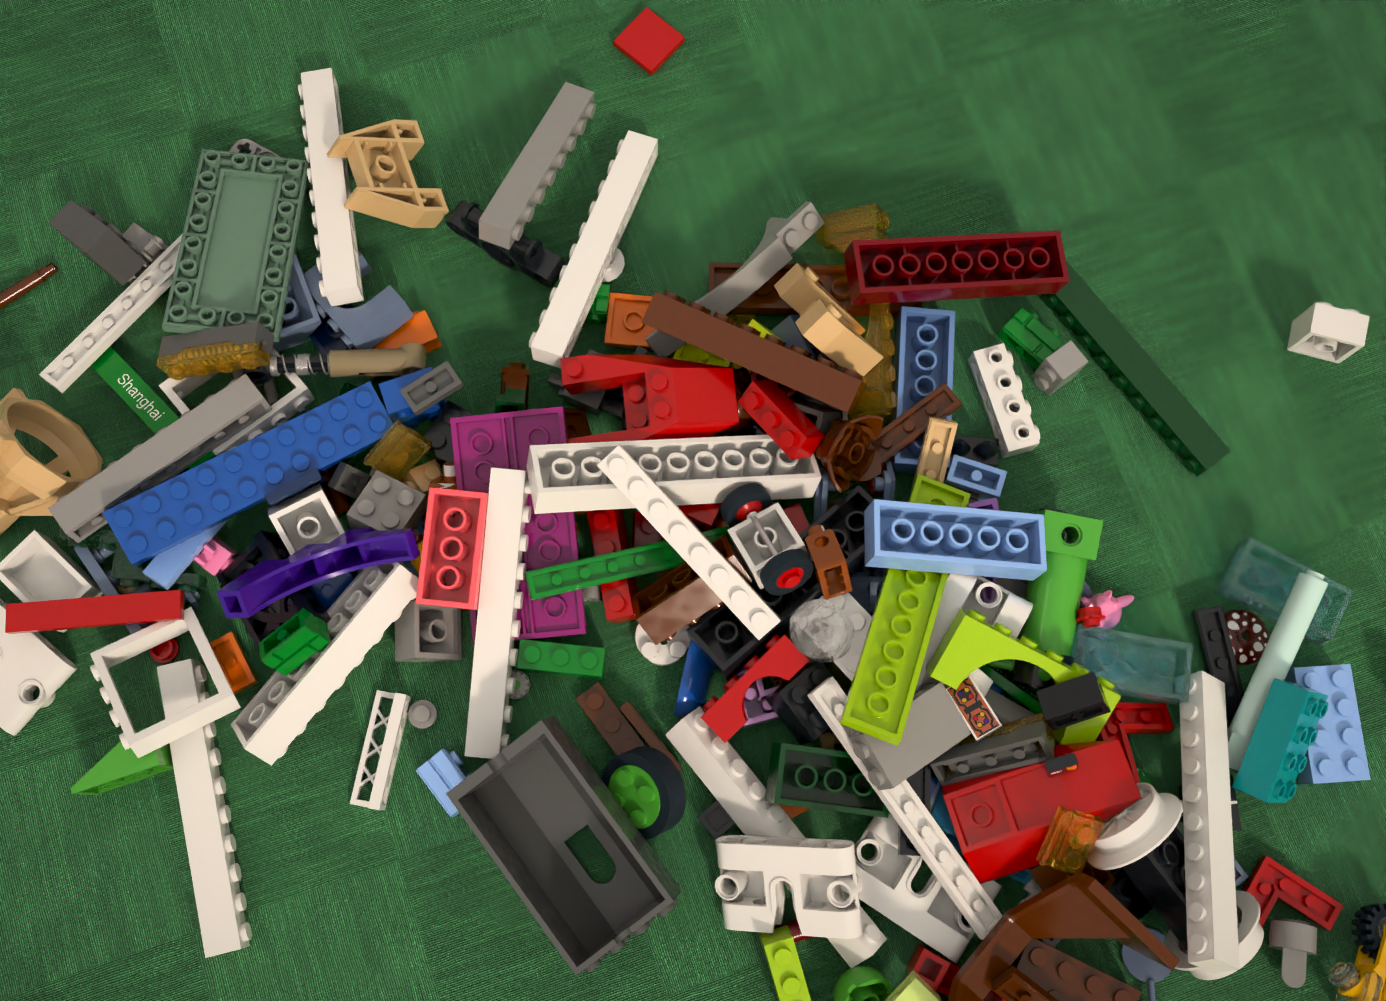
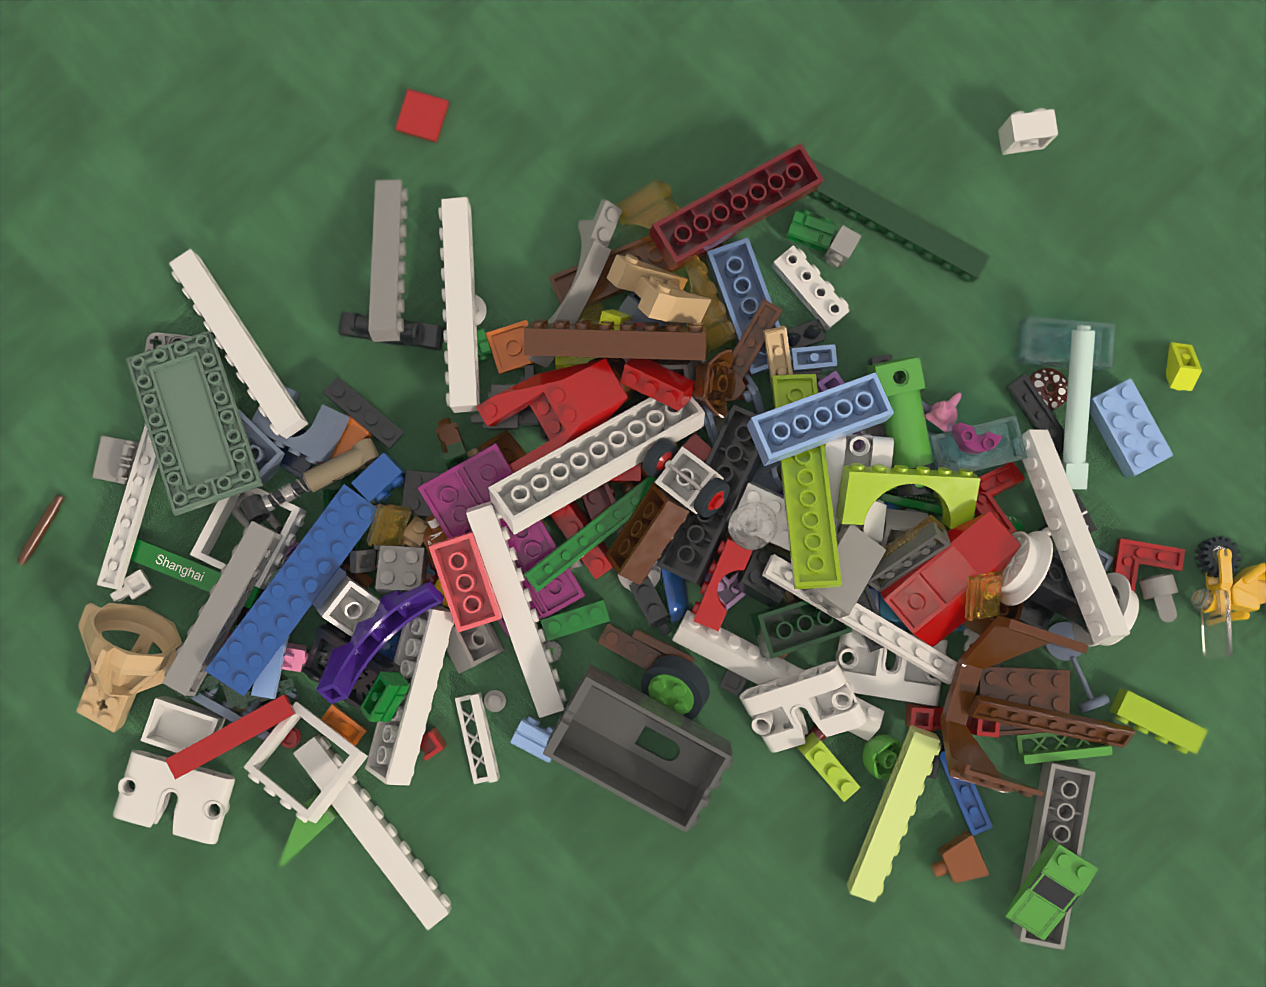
camera: 20 degrees left, 10 degrees up
dark grey brick [48,200,146,286] -> none
piece [156,322,275,380] -> none
tan wedge [327,119,449,228] -> none
dark grey plate [399,361,464,416] -> none
white plate [597,444,781,640] -> none
dark orange torso [805,525,852,600] -> none
tile [946,675,1003,742] -> none
black hinge [1036,672,1111,731] -> none
black tile [1044,753,1078,777] -> none
red plate [1076,607,1105,628] -> none
teal brick [1232,678,1328,803] -> none
none -> white plate [110,569,154,602]
none -> black plate [322,376,404,450]
none -> red panel [420,727,447,761]
none -> black hinge [629,576,670,636]
none -> magenta cylinder [951,422,1003,455]

